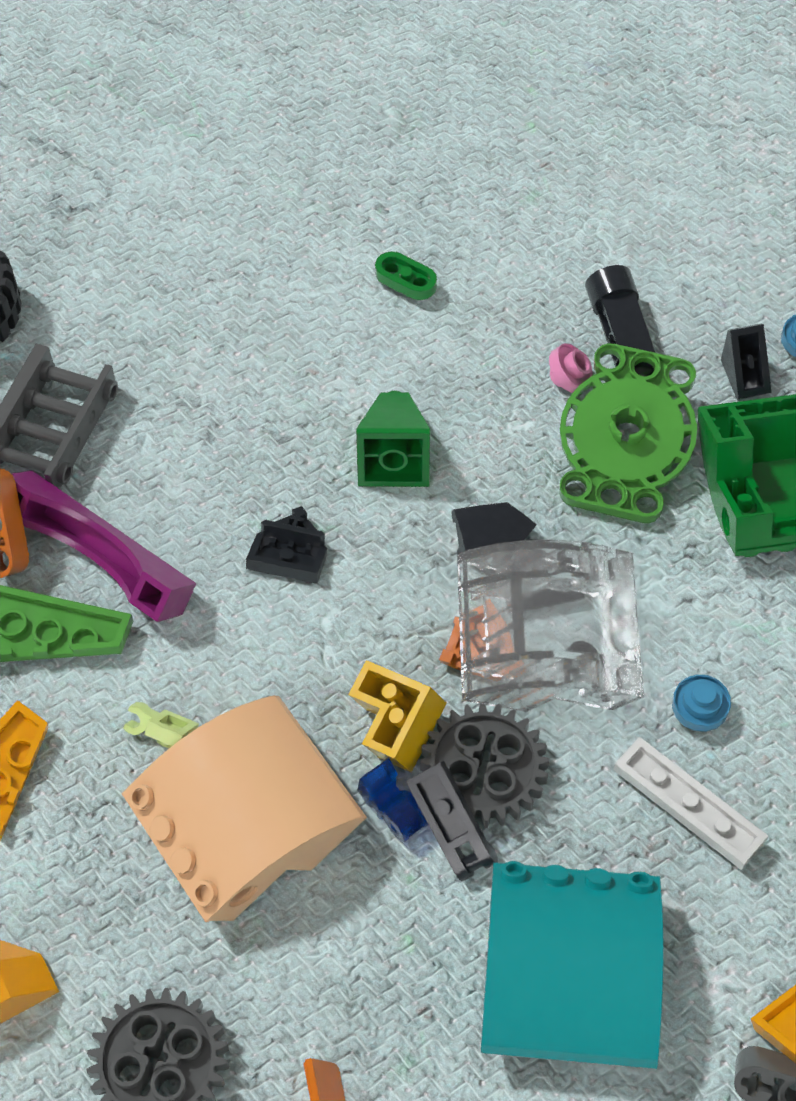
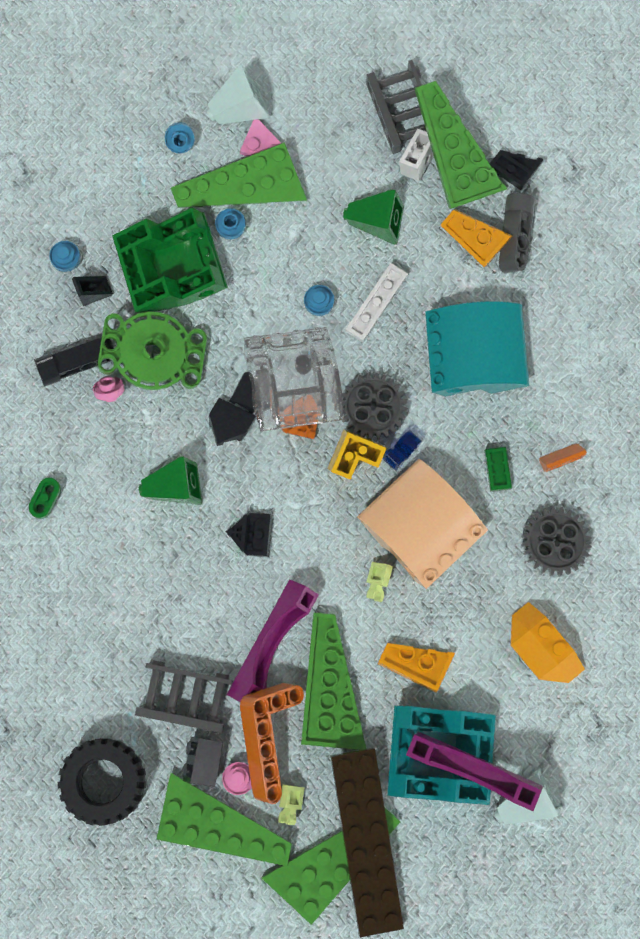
camera: 100 degrees left, 20 degrees up
plate [406,761,498,881] -> none
none -> green plate [484,447,512,492]

